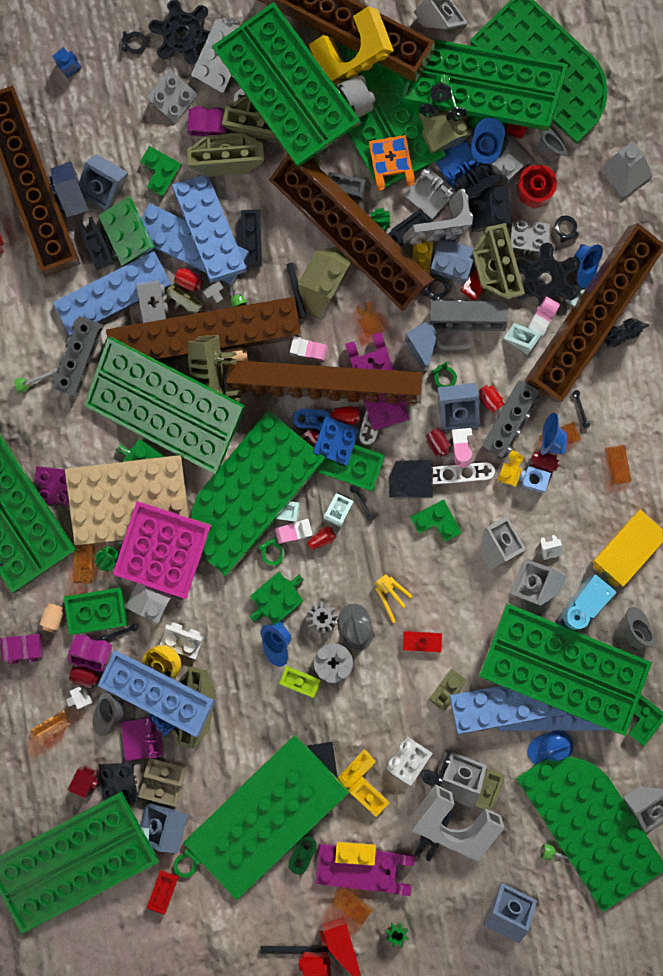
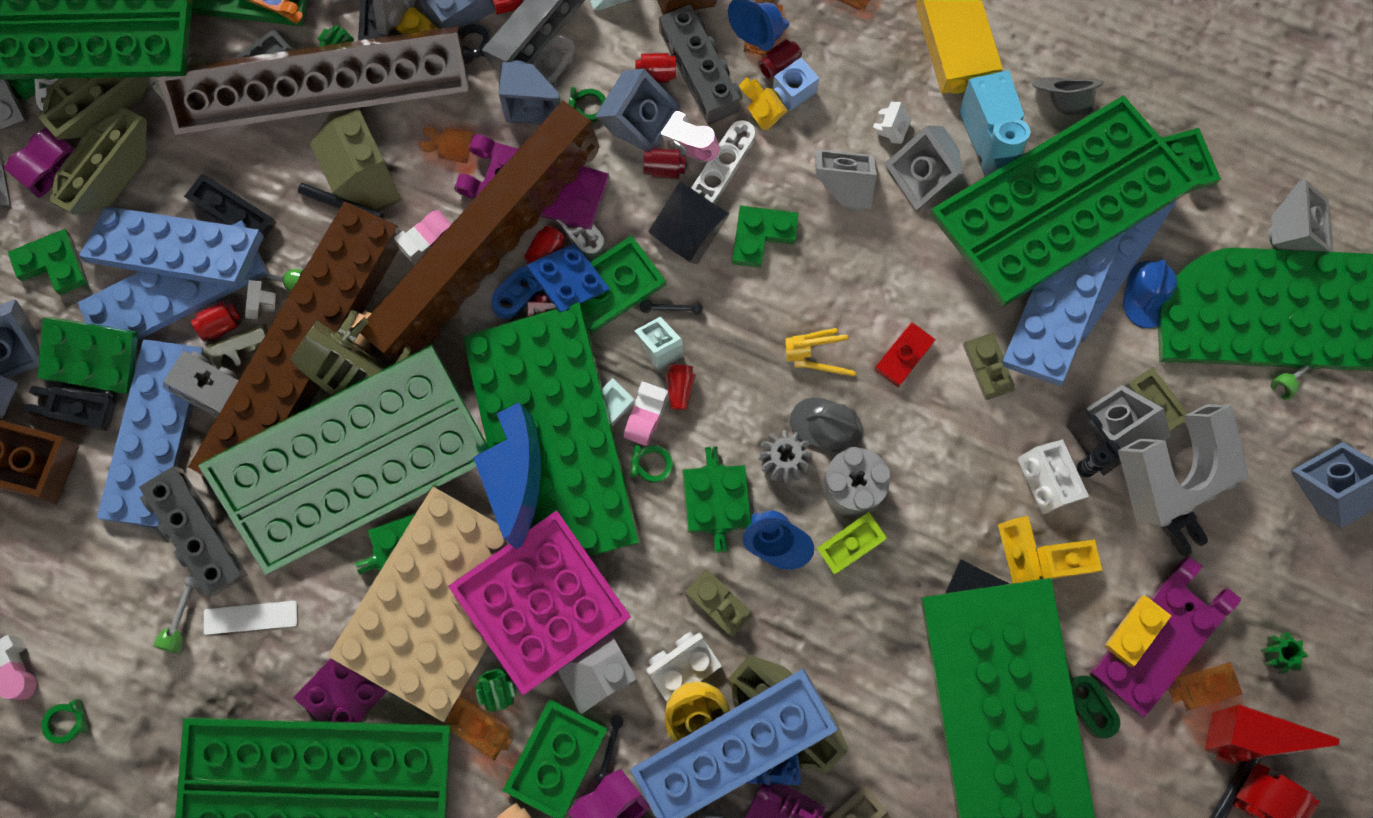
camera: 55 degrees left, 10 degrees down
none -> white sticker [204,601,297,635]
none -> blue slope [473,402,541,549]
none -> olive plate [685,569,753,638]

